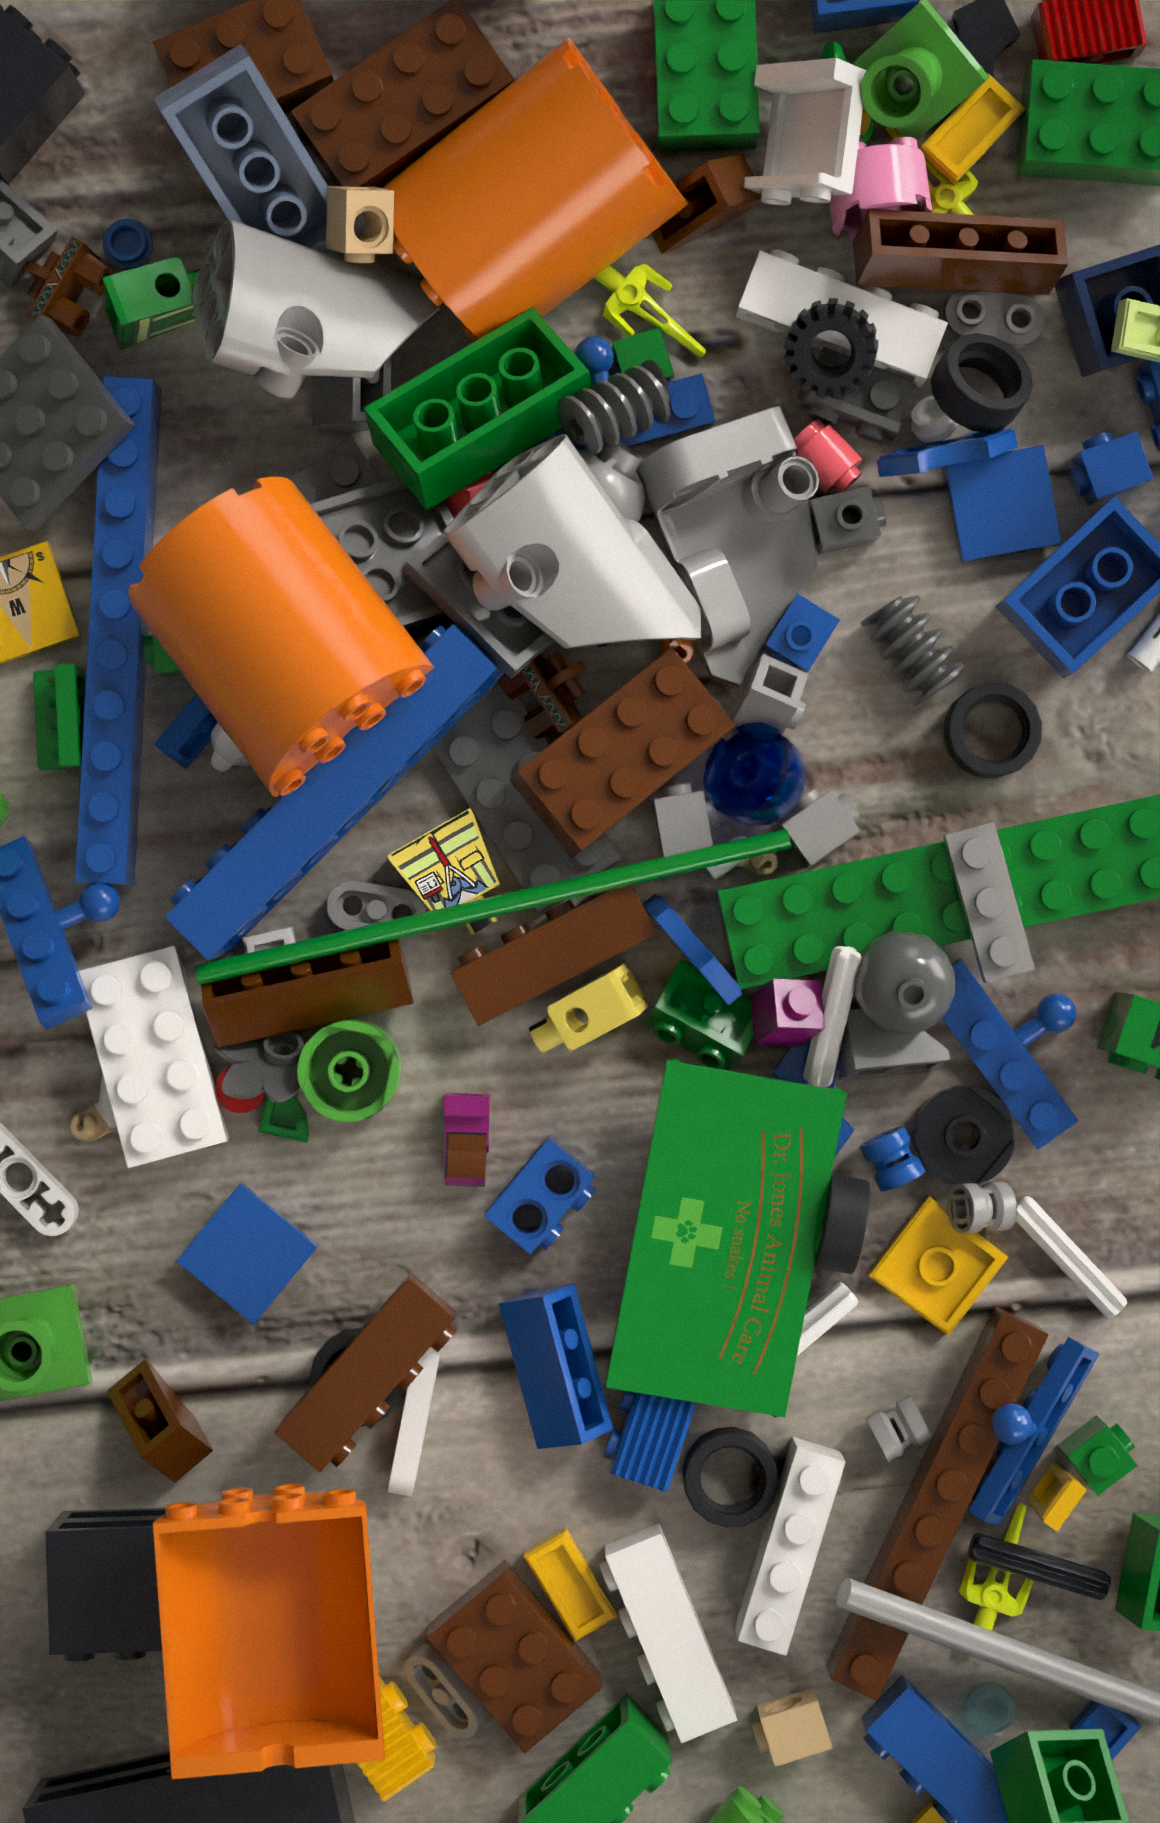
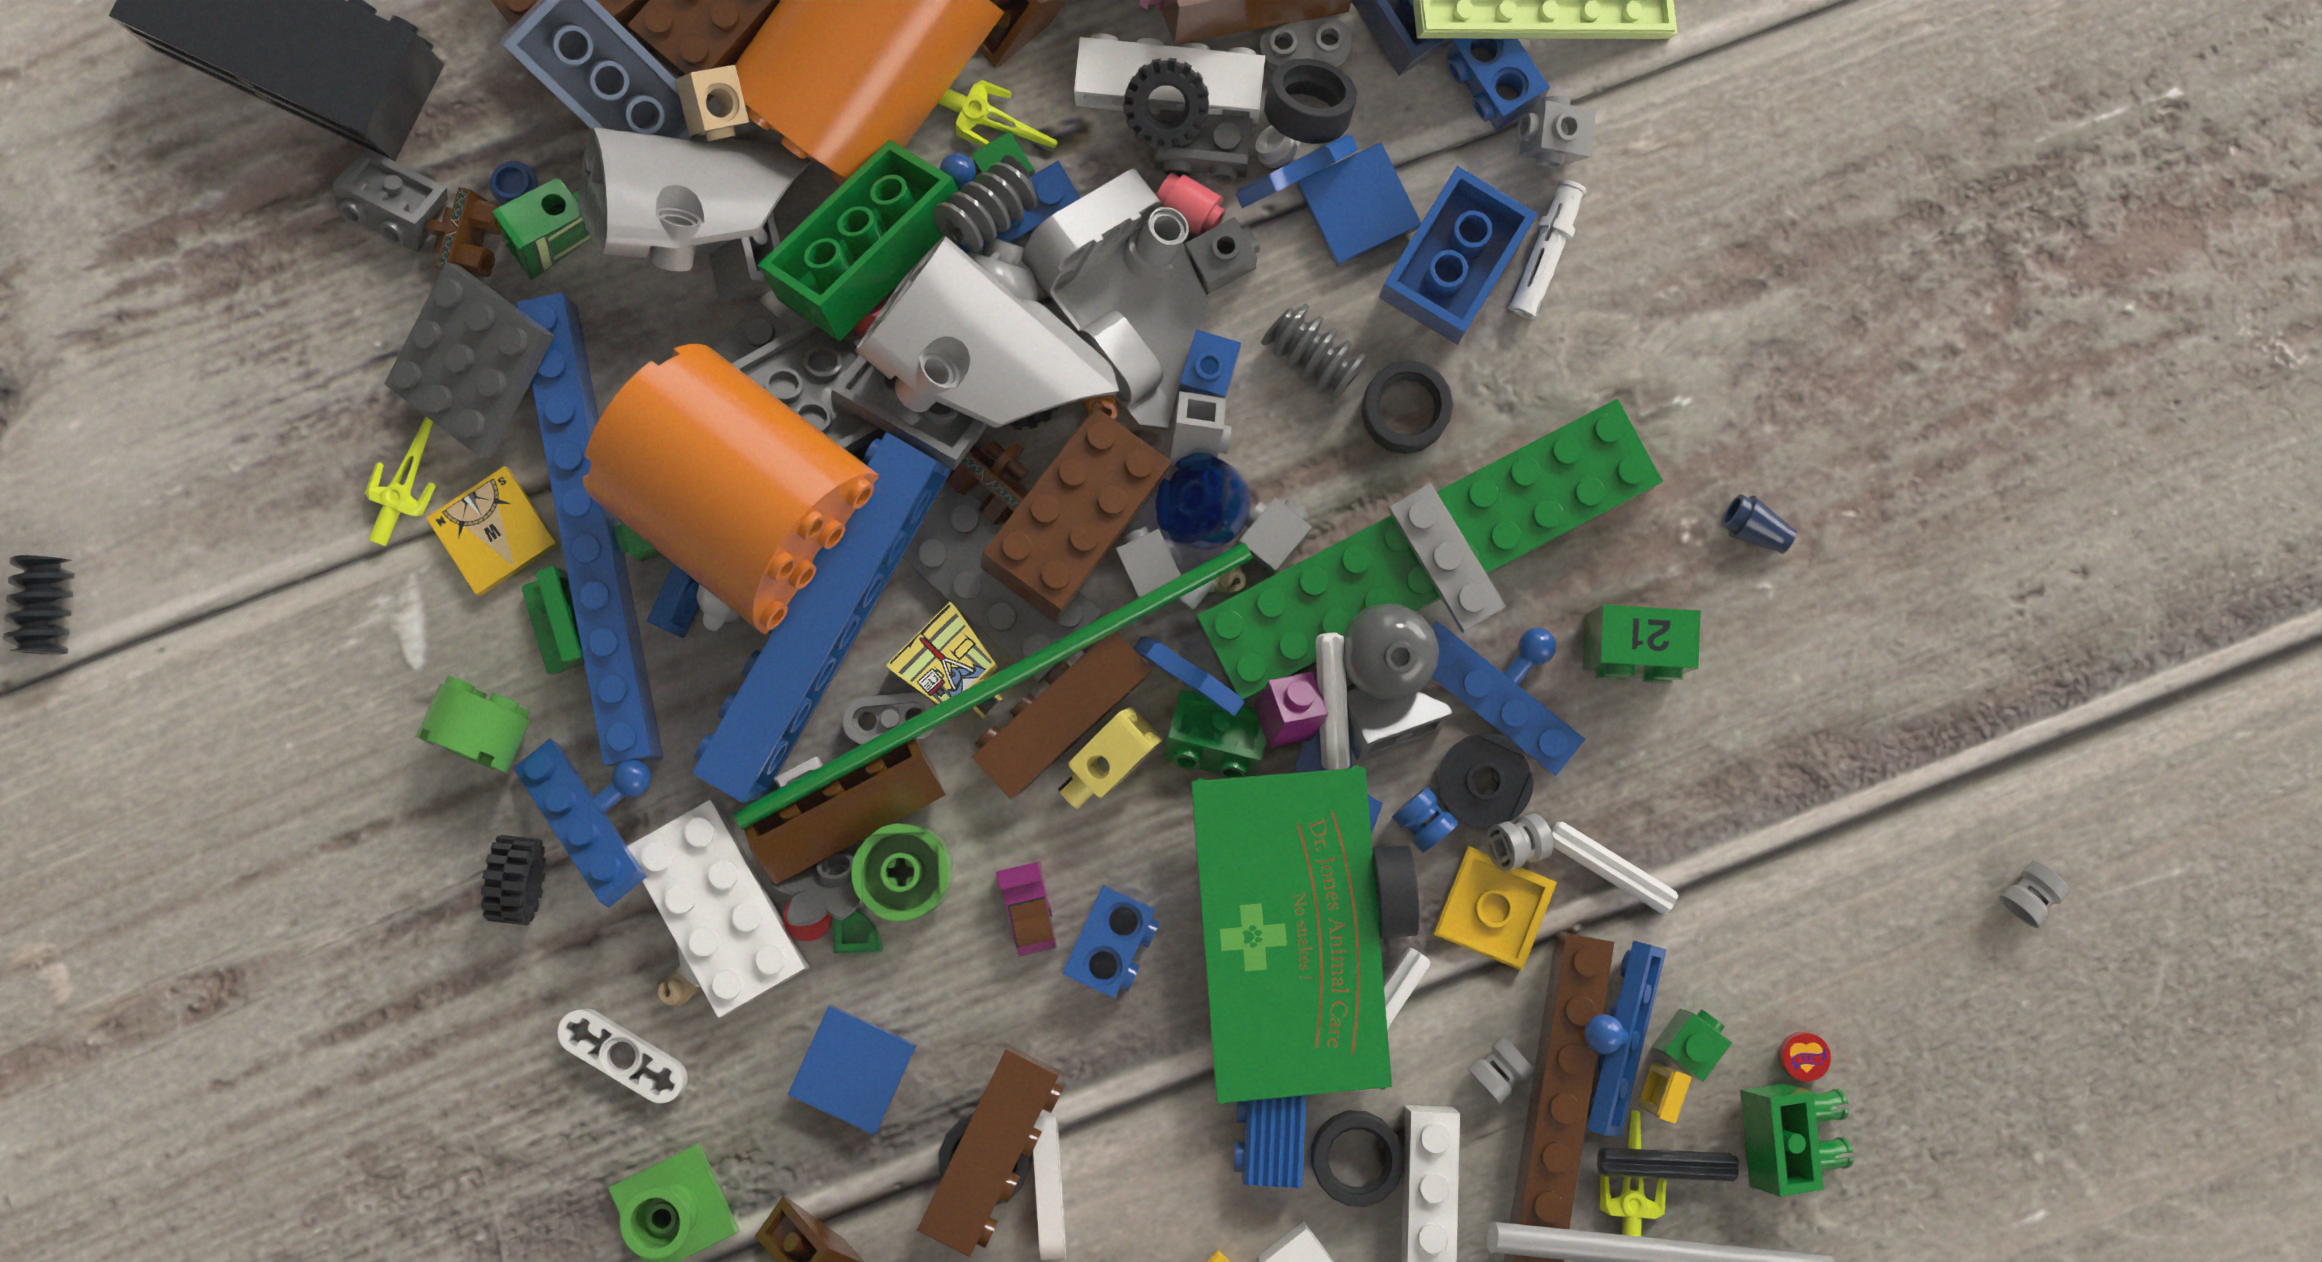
camera: 20 degrees left, 5 degrees down
blue brick [499,1284,613,1449] -> none
blue brick [1069,431,1154,506] -> none

